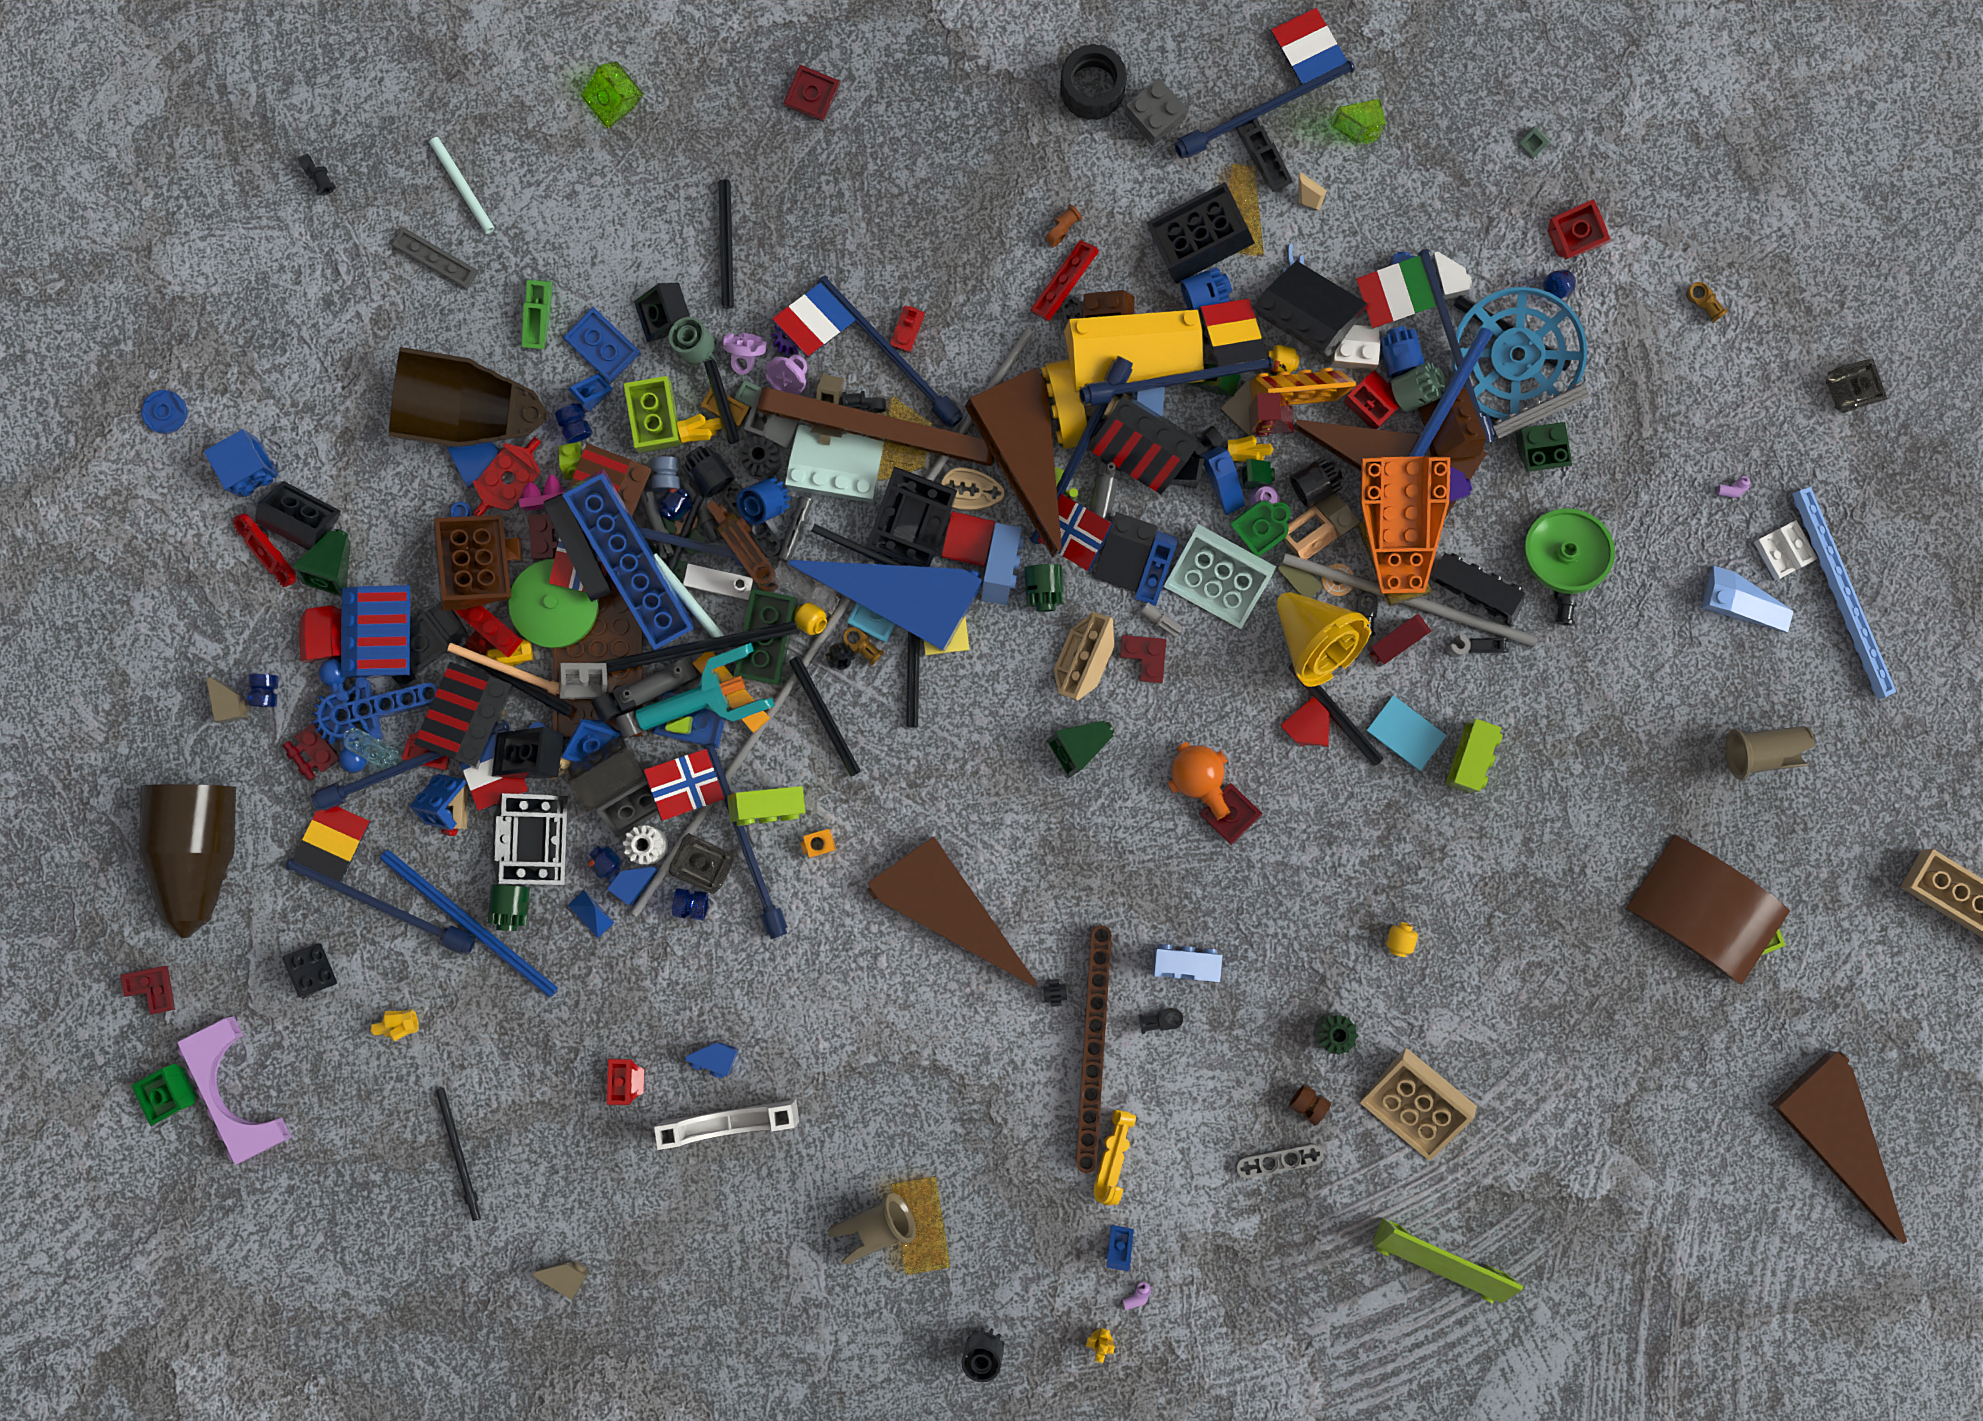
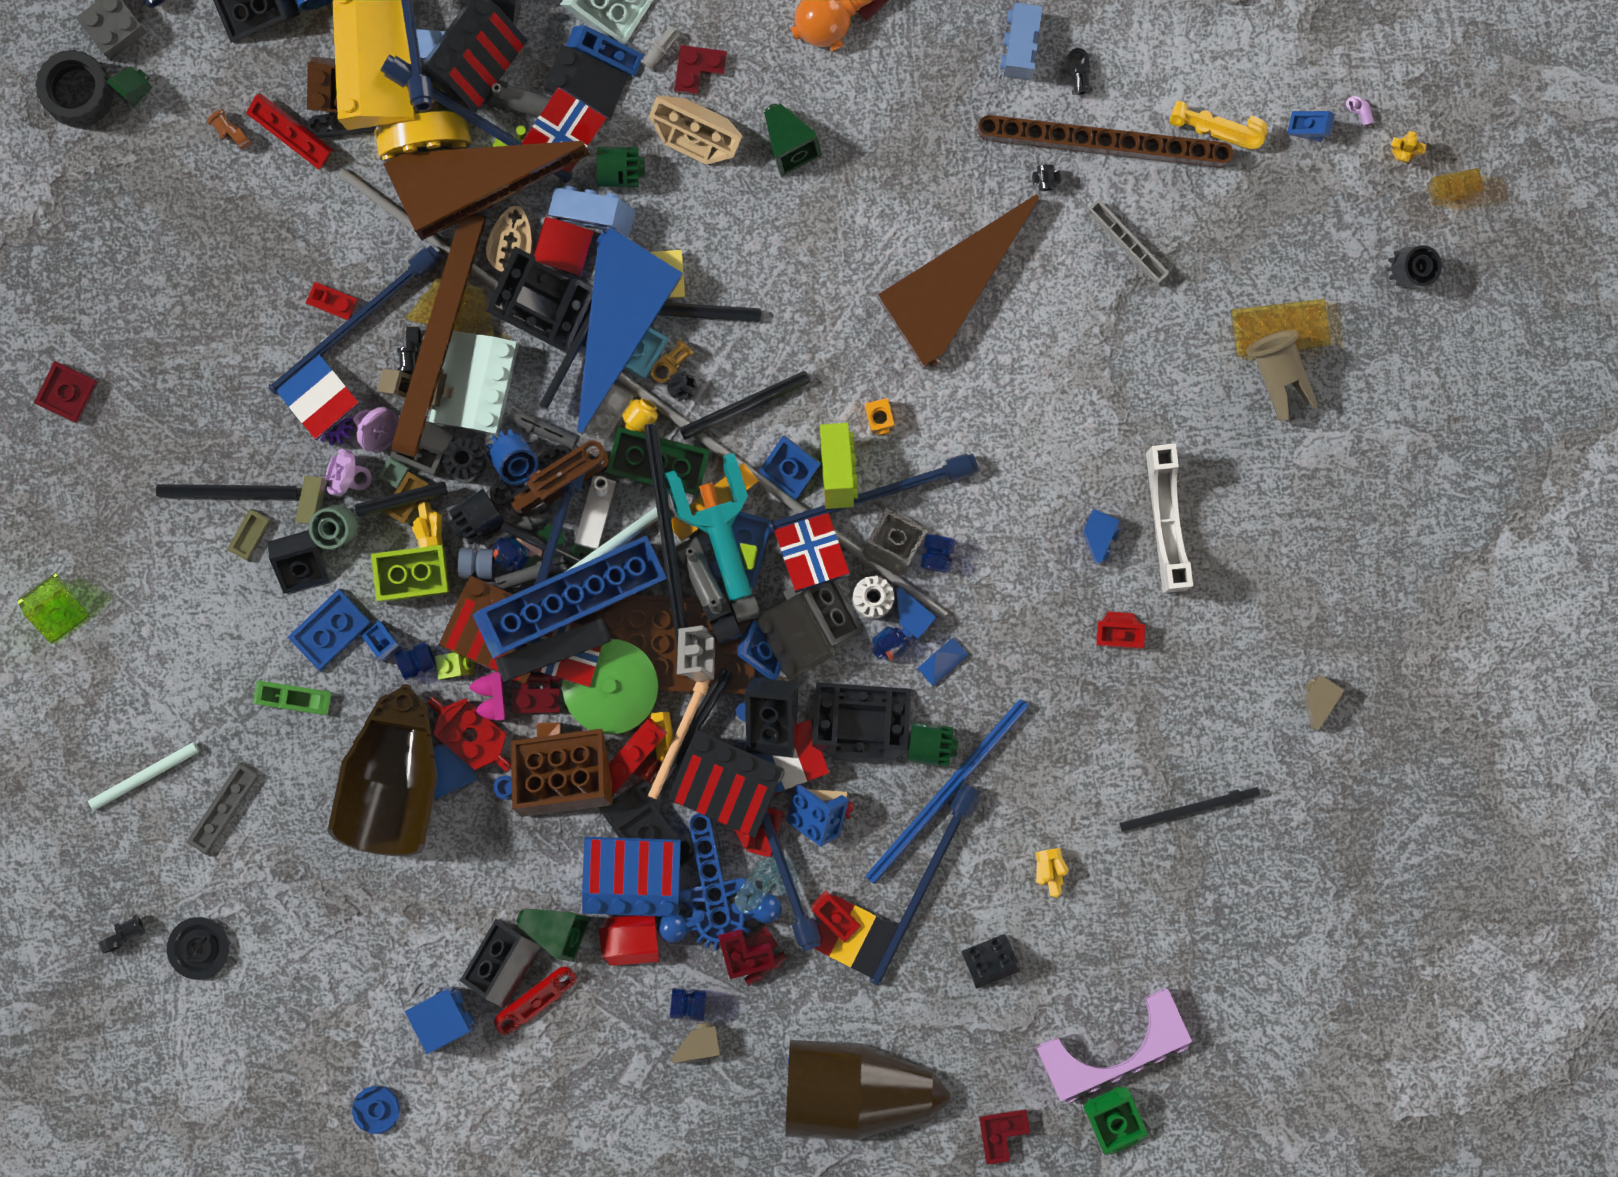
camera: 90 degrees left, 0 degrees up
none -> dark green slope [107,66,153,108]
none -> black gear [167,917,230,980]
none -> olive tile [227,509,272,562]
none -> olive tile [295,476,327,524]
none -> dark red plate [718,929,776,979]
none -> blue slope [758,435,822,500]
none -> red slope [810,890,861,943]
none -> light grey piece [1087,199,1169,285]
none -> clear yellow brick [1427,168,1484,205]

